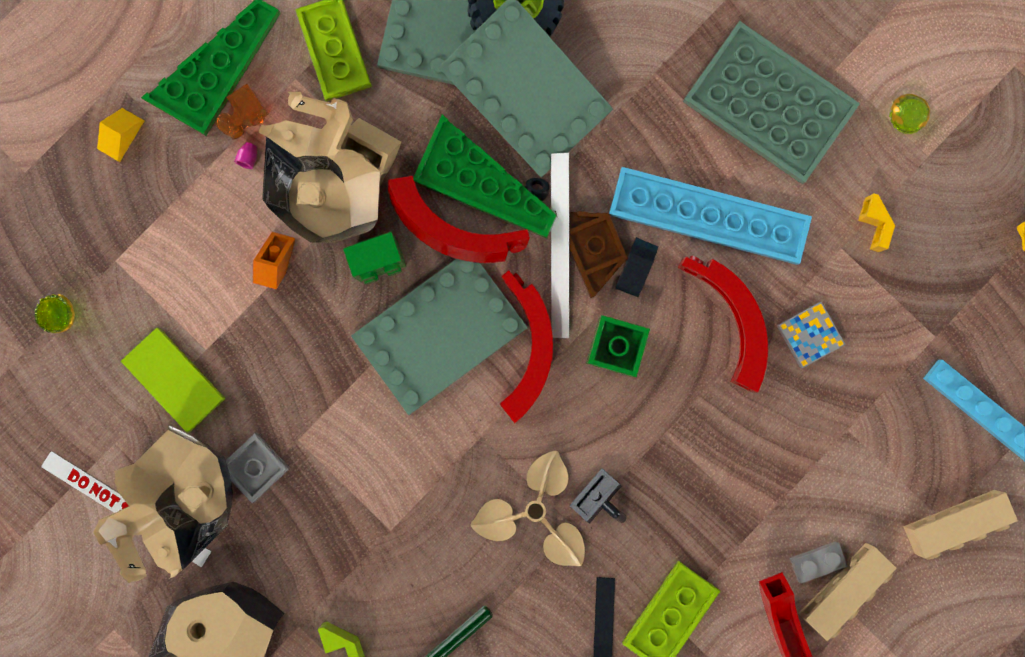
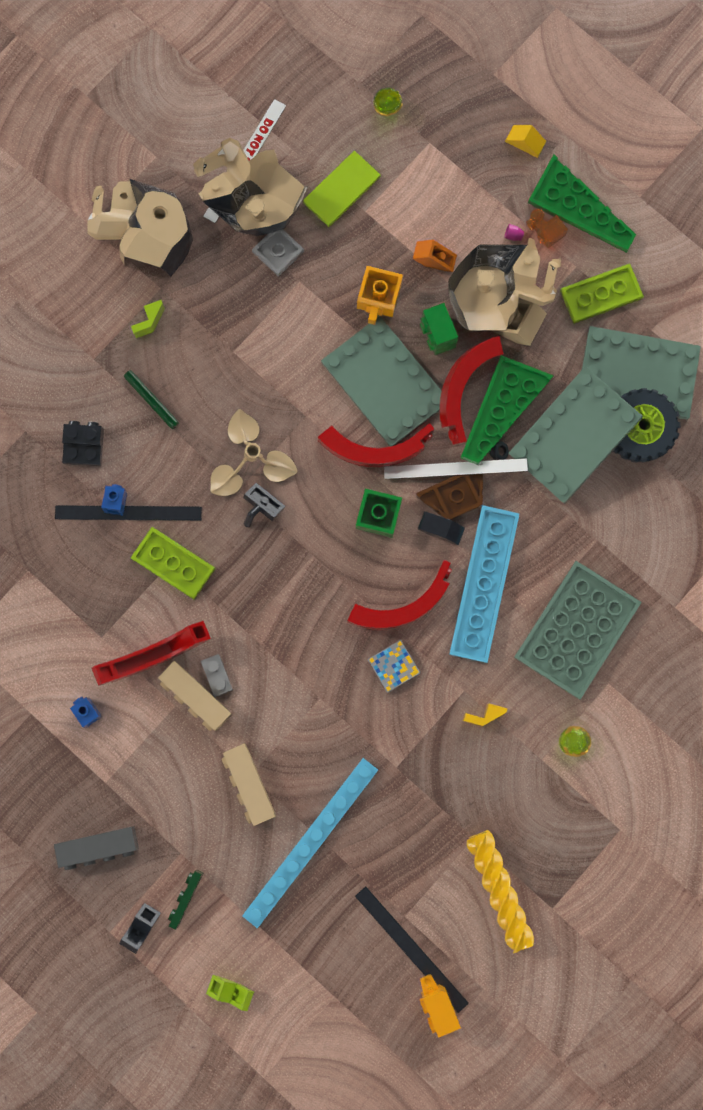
camera: 90 degrees right, 5 degrees down
none -> light orange hinge [357,266,403,325]

